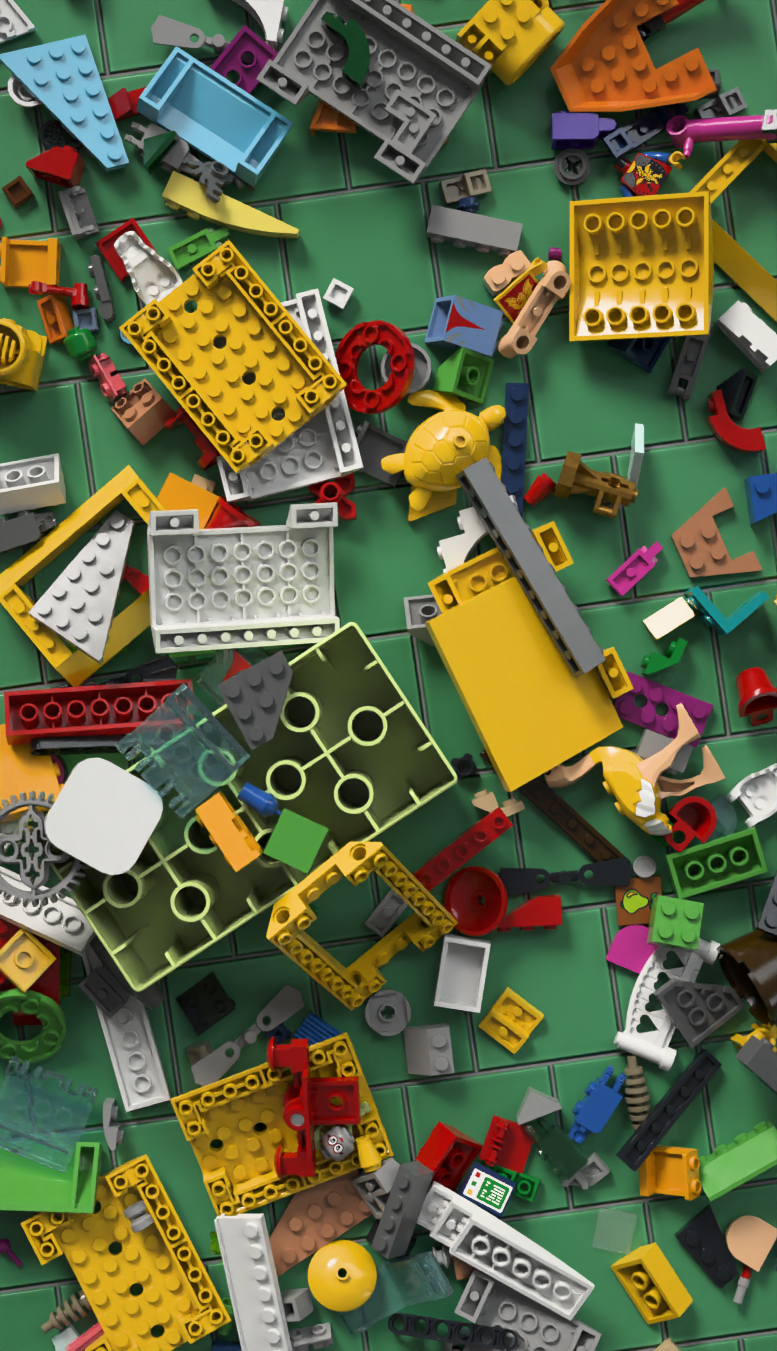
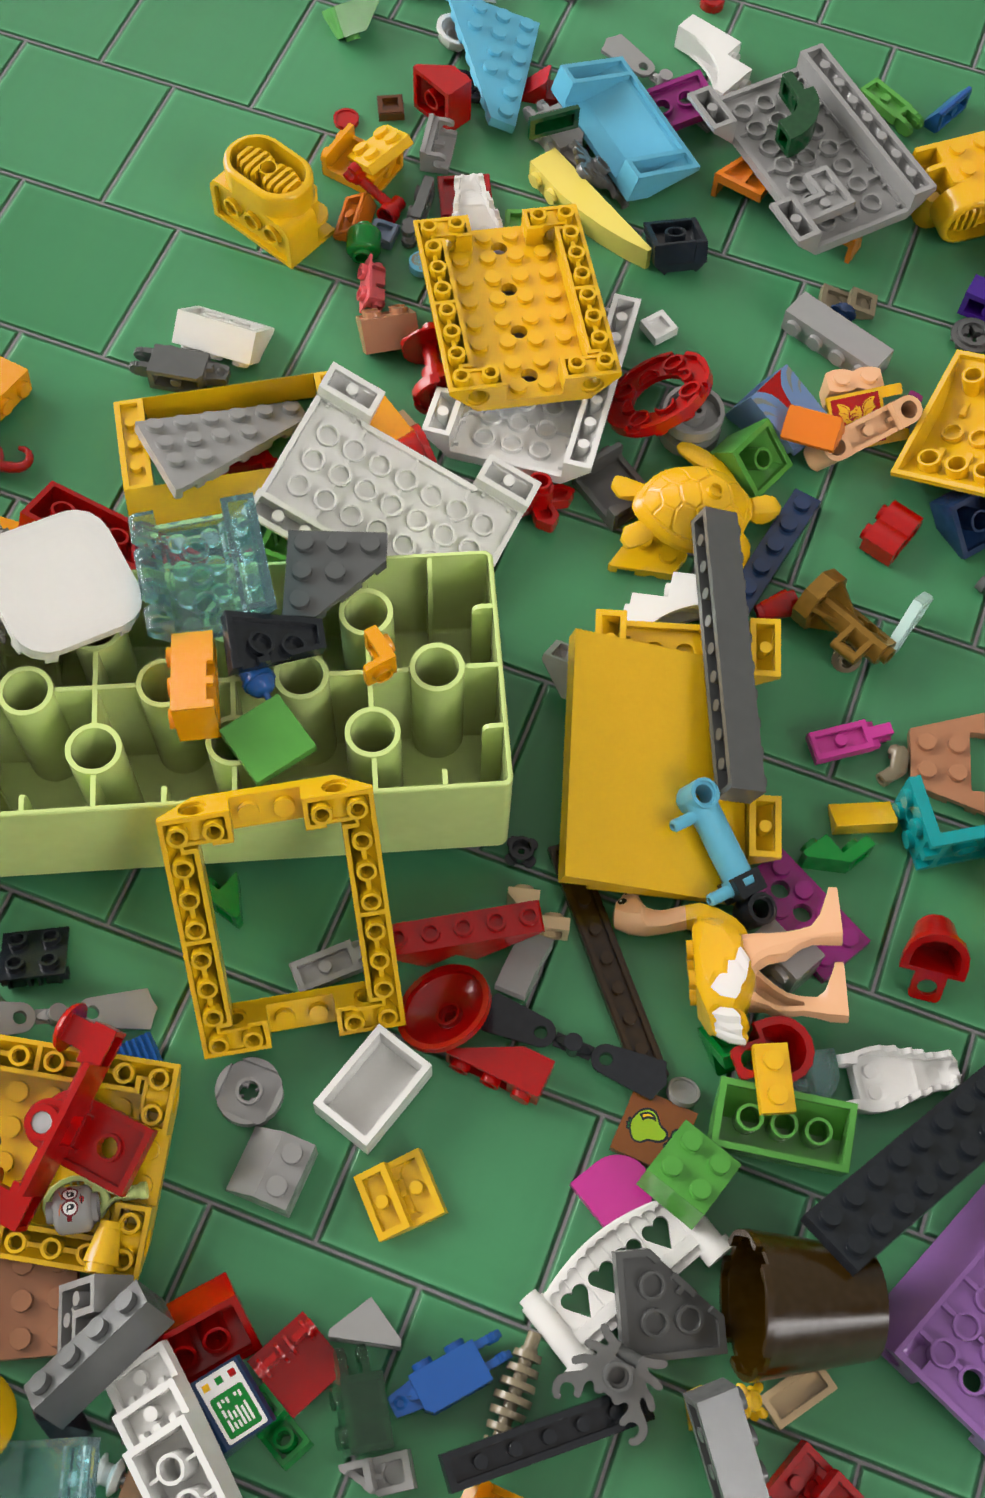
camera: 30 degrees right, 25 degrees down
none -> black wing [221,610,327,676]
none -> yellow plate [347,124,414,176]
none -> light orange bracket [363,624,397,686]
none -> light grey slope [494,934,553,1001]
none -> dark grey animal [552,1323,668,1446]
none -> black slope [643,217,708,275]
none -> medium azure piece [669,777,777,930]
none -> yellow plate [751,1042,797,1116]
none -> orange slope [780,404,845,453]
none -> red brick [859,500,924,567]
none -> dark tan arm [876,744,910,787]

